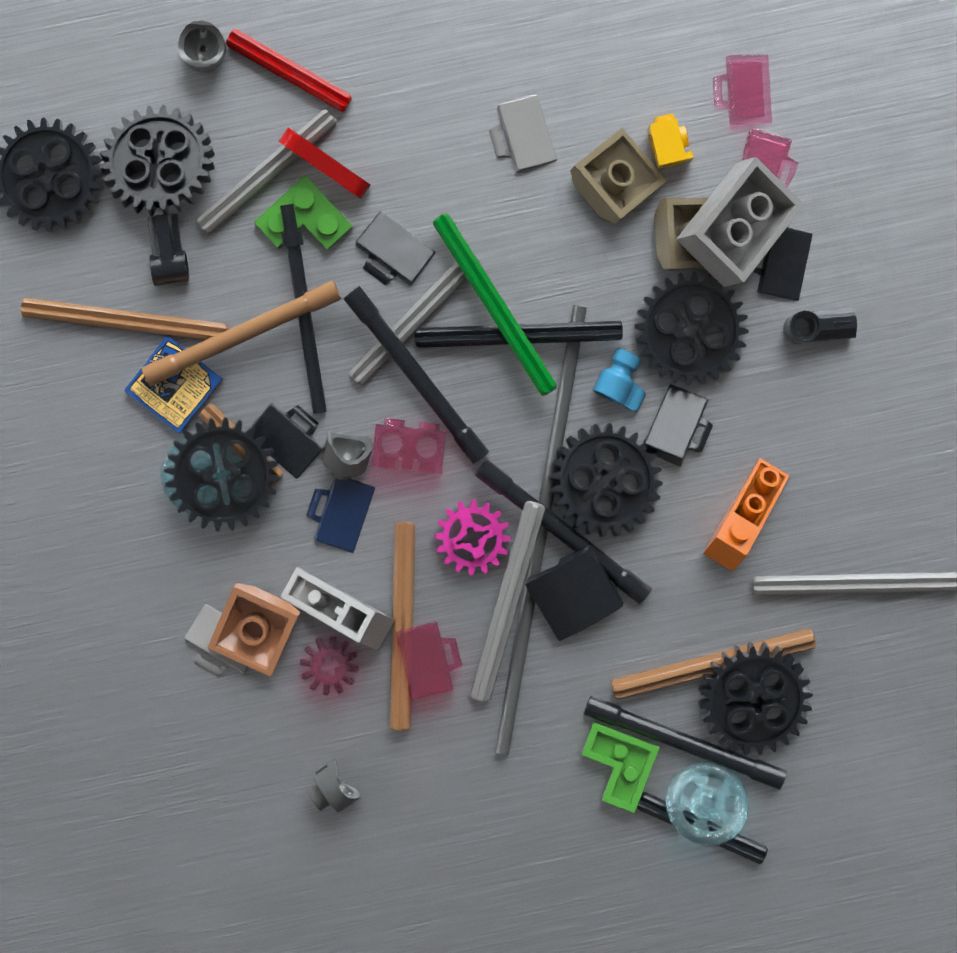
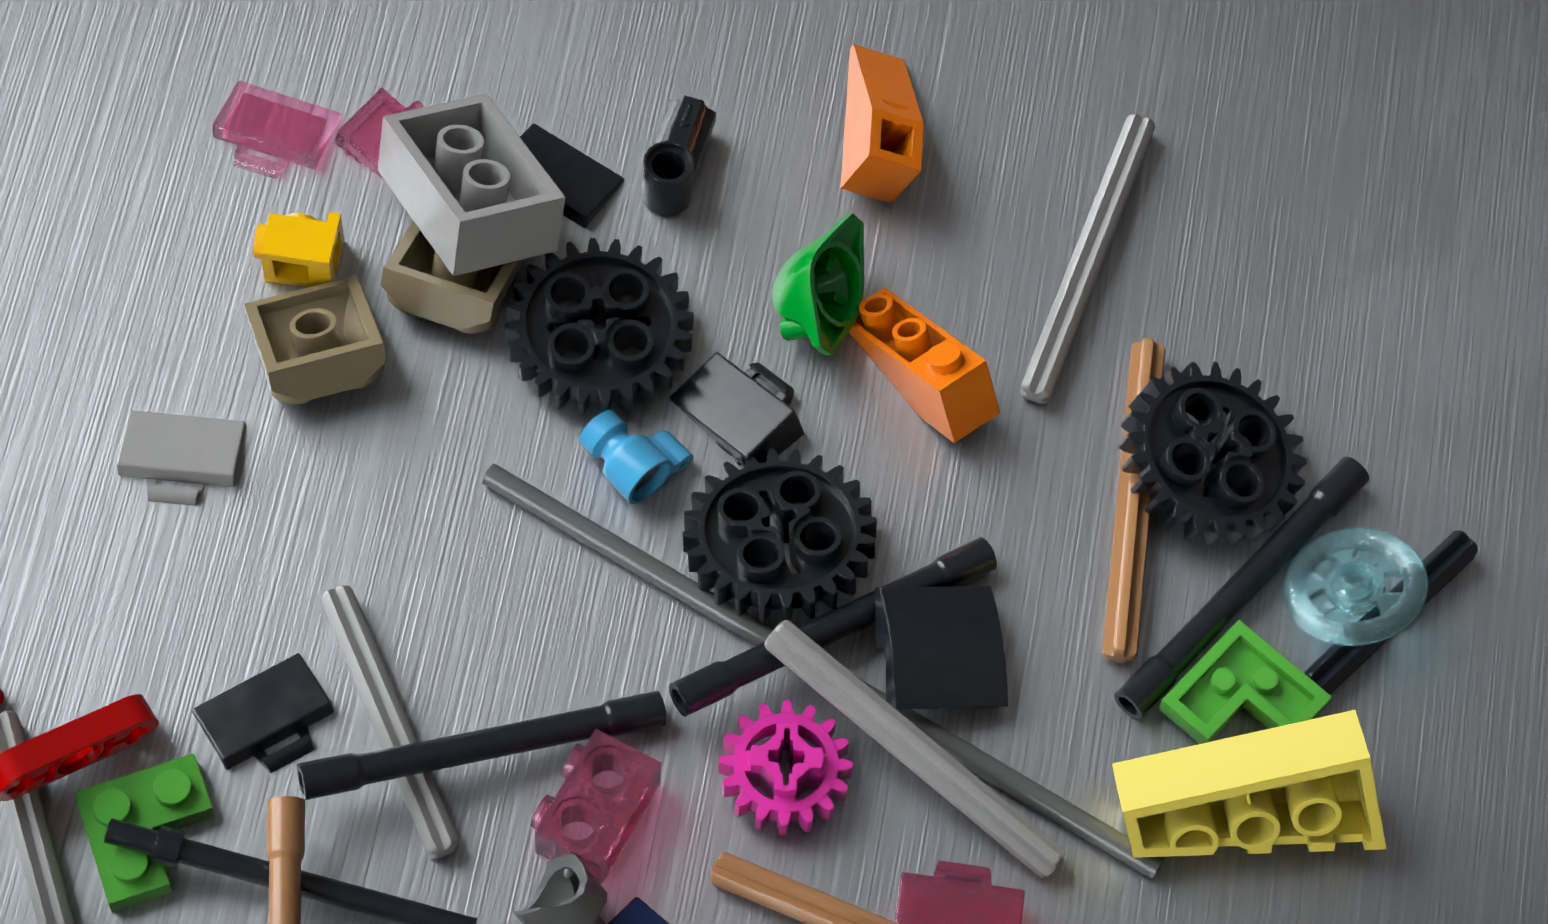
camera: 70 degrees left, 25 degrees down
black axle [414,321,623,348] -> none
green axle [433,213,557,396] -> none
none -> green hat [772,213,864,355]
none -> orange slope [840,44,924,204]
none -> light yellow wedge [1112,710,1387,858]

